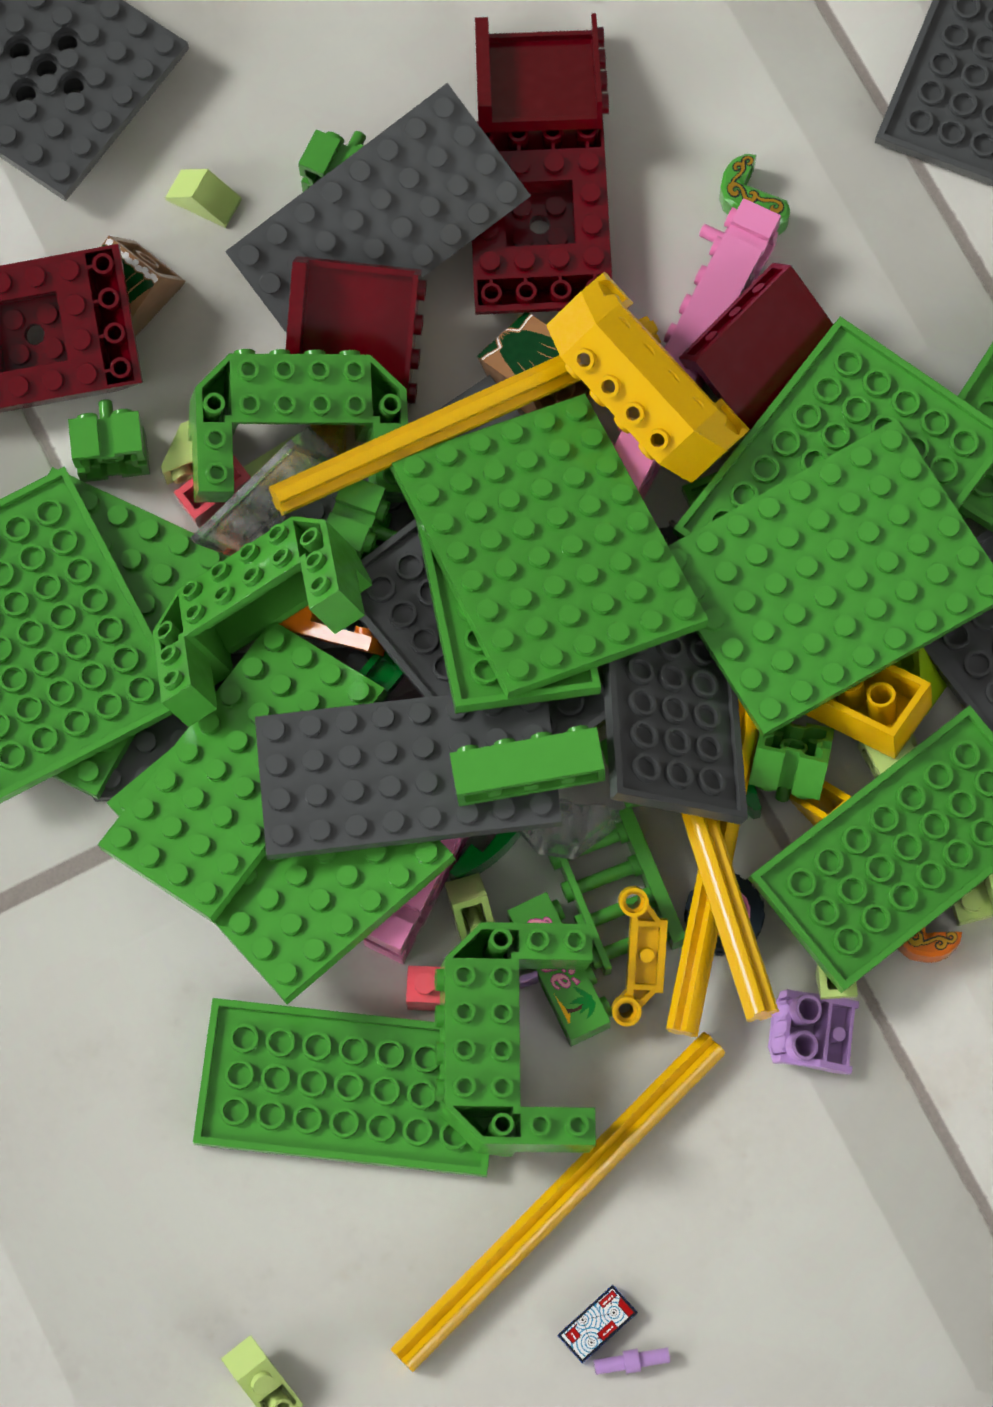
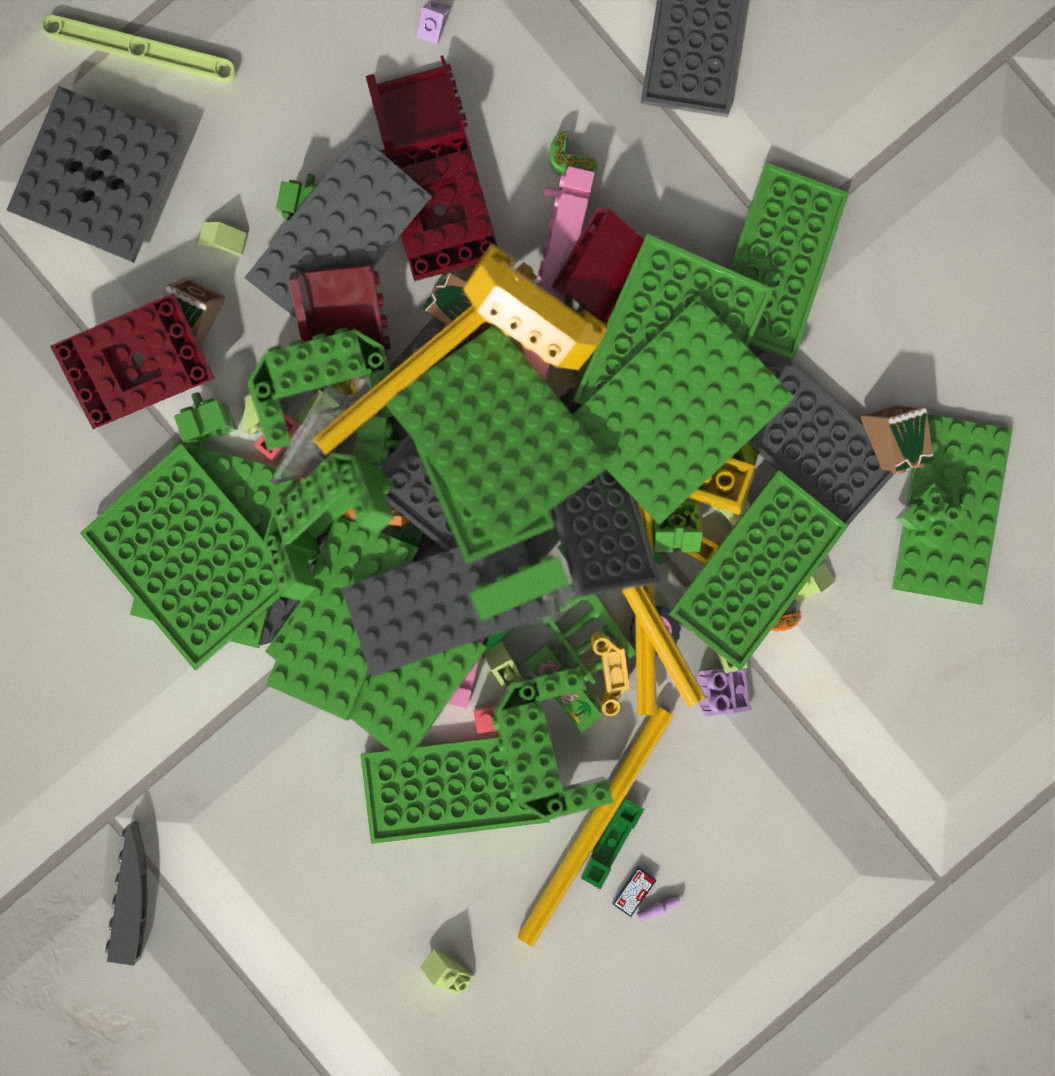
camera: 15 degrees left, 15 degrees up
none -> green slope [580,798,645,890]

